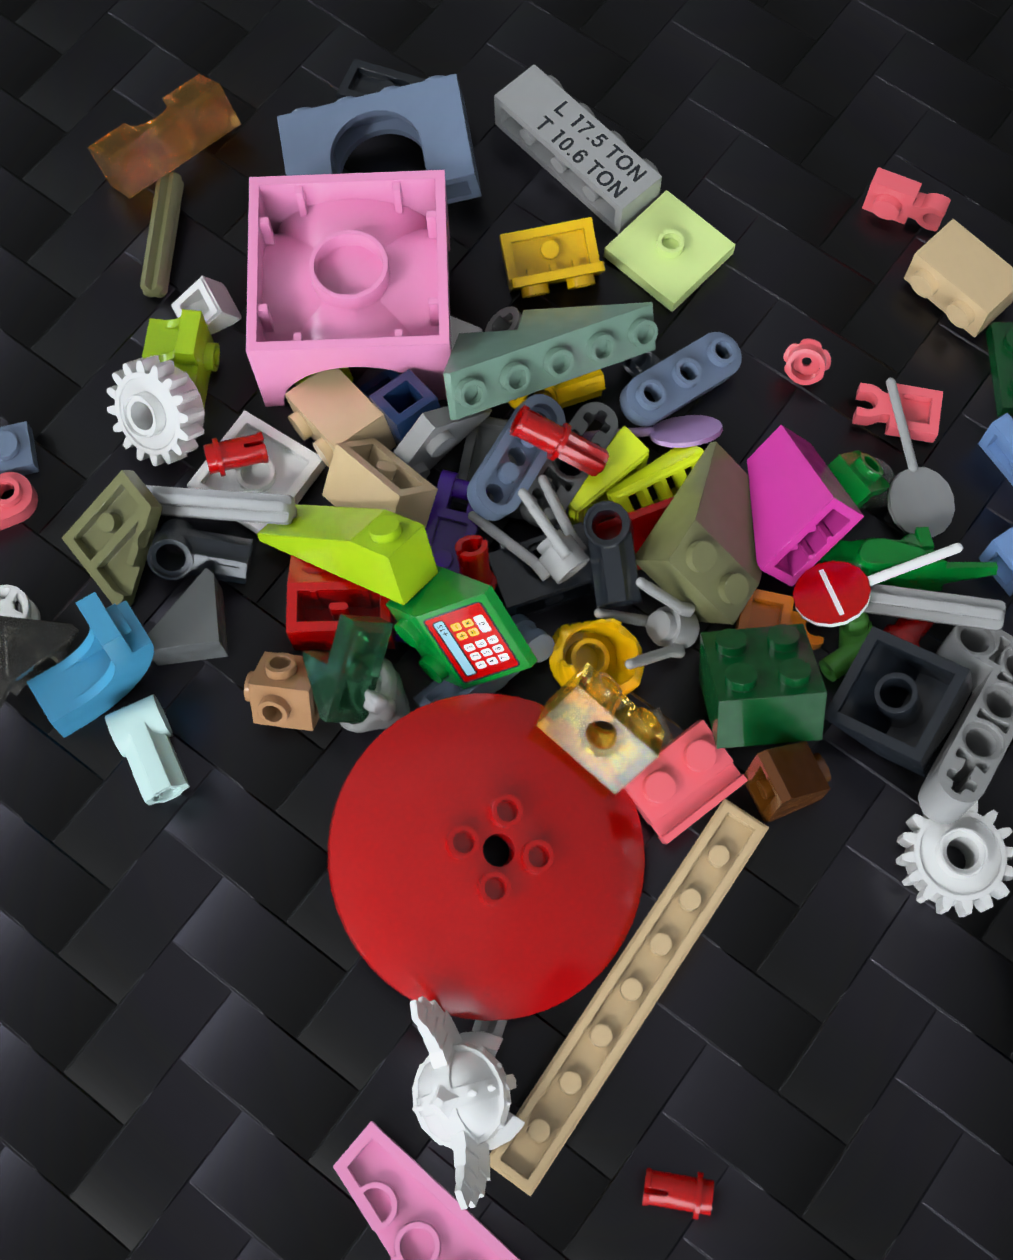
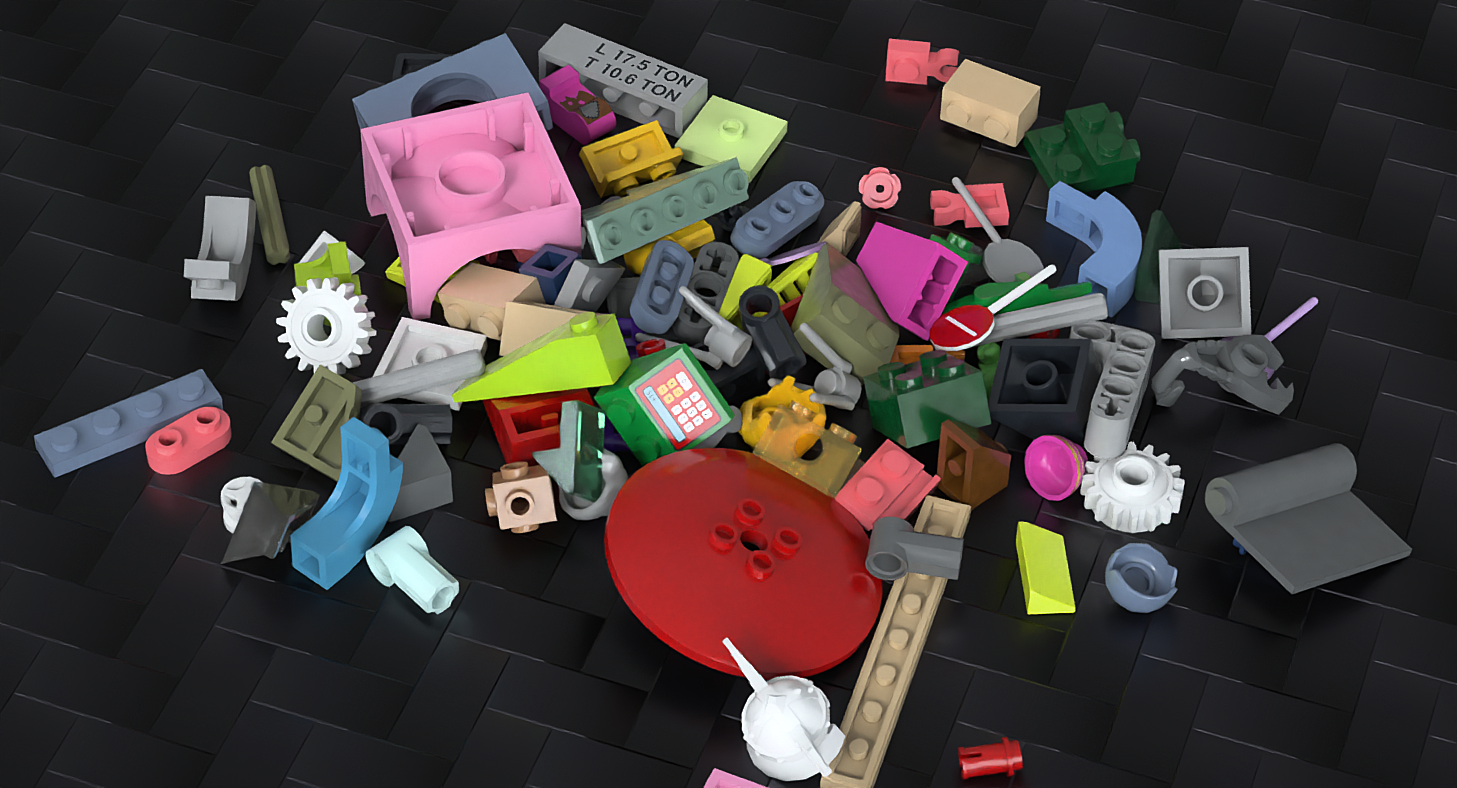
camera: 20 degrees left, 25 degrees down
clear orange arch [87,74,241,199] -> none
red pin [203,431,269,477] -> none
red axle [509,405,609,476] -> none
none -> light grey arch [184,196,257,300]
none -> dark pink leg [539,65,616,145]
none -> tan slope [816,201,862,257]
none -> dark grey piece [865,517,964,580]
none -> neon yellow slope [1016,521,1075,614]
none -> dark pink piece [1024,435,1088,501]
none -> sand blue hair [1105,543,1178,613]

